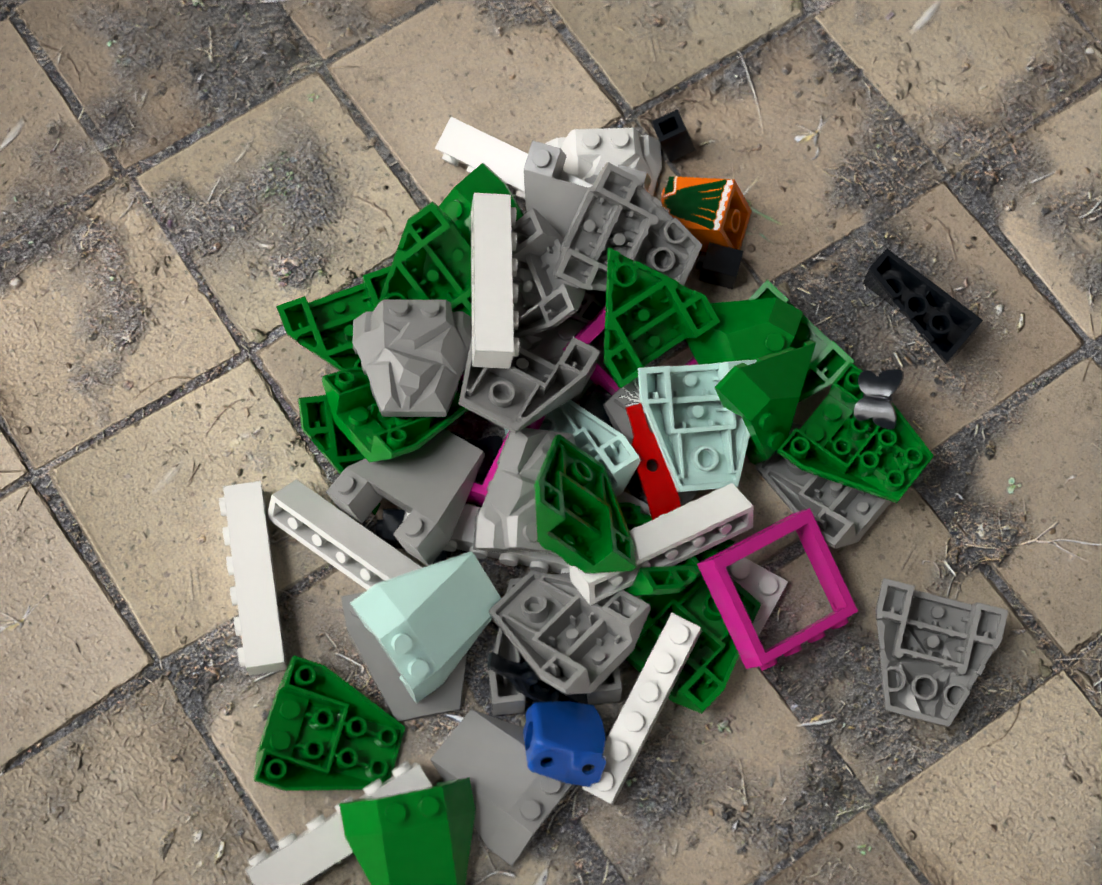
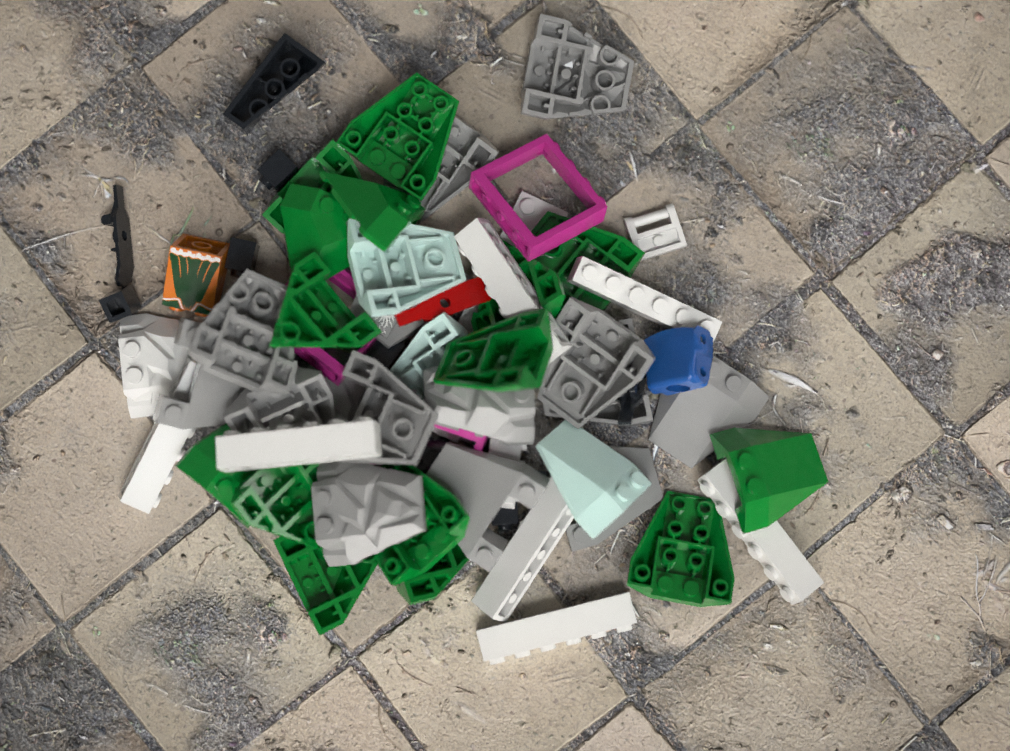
camera: 90 degrees left, 15 degrees up
black animal [854,369,904,430] -> none
none -> black piece [101,185,134,287]
none -> black brick [257,149,298,192]
none -> white plate [623,203,687,261]

